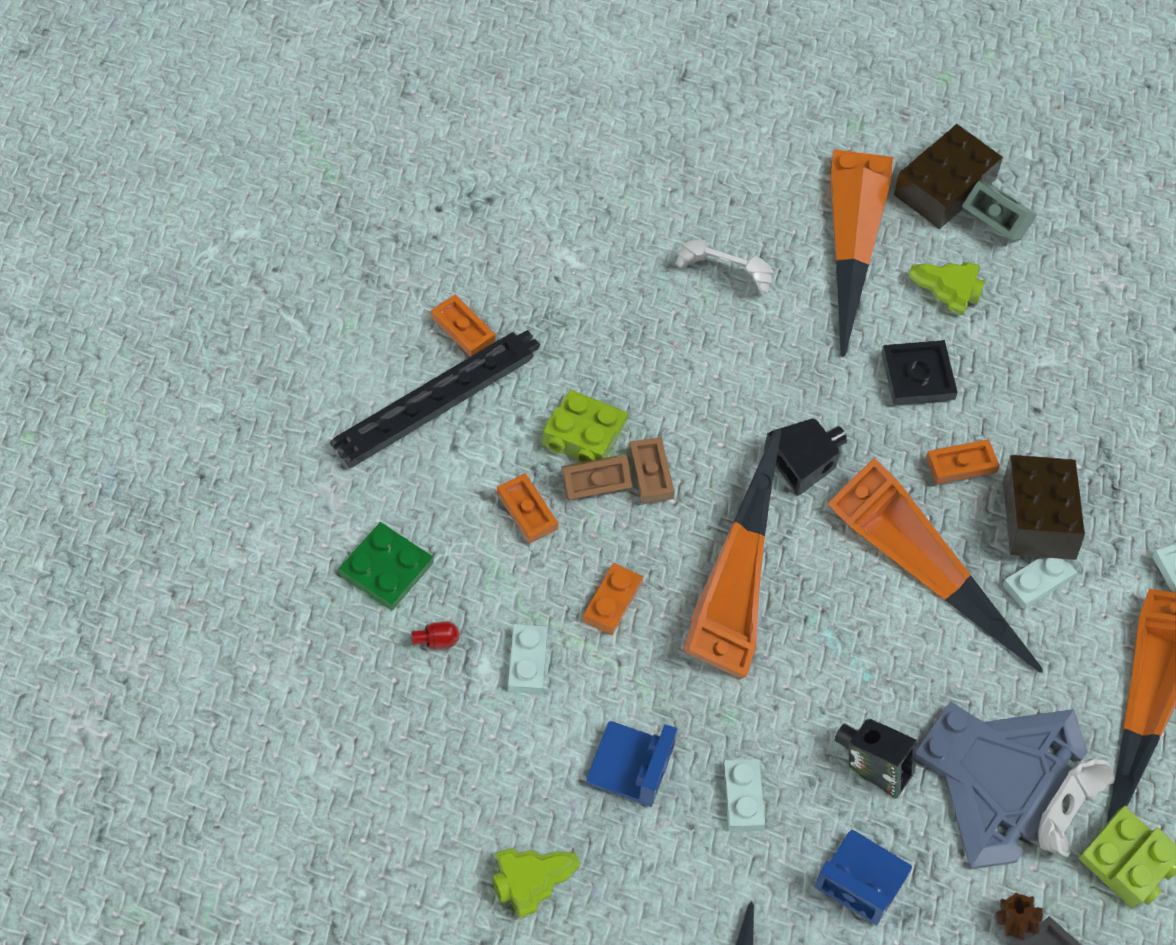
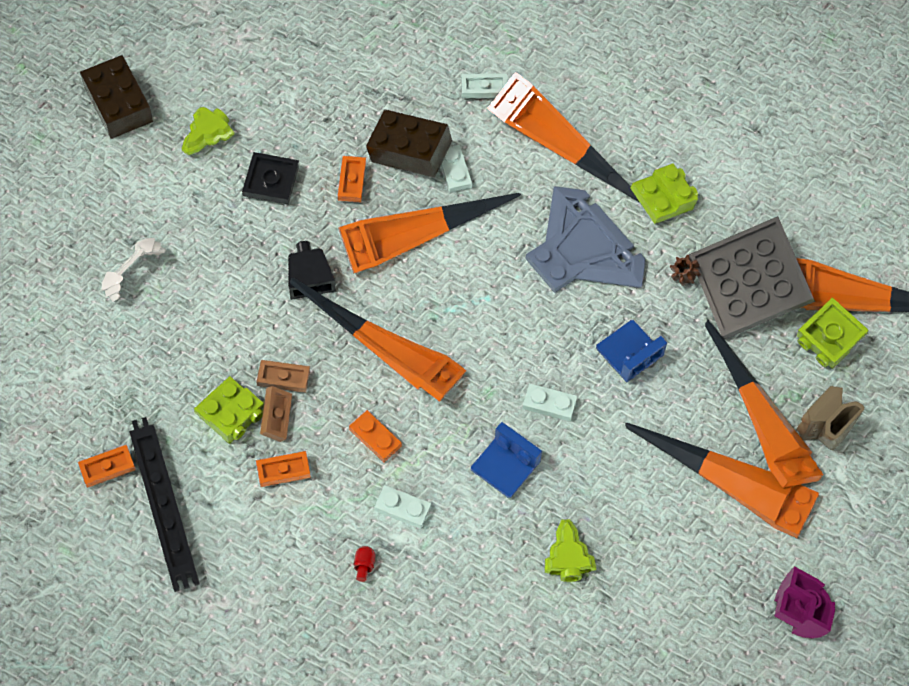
camera: 70 degrees left, 5 degrees up
green plate [338,522,434,611] -> none
orange plate [829,149,893,357] -> none
black torso [835,719,917,799] -> none
sand green brick [962,181,1037,240] -> none
white piece [1038,758,1115,857] -> none

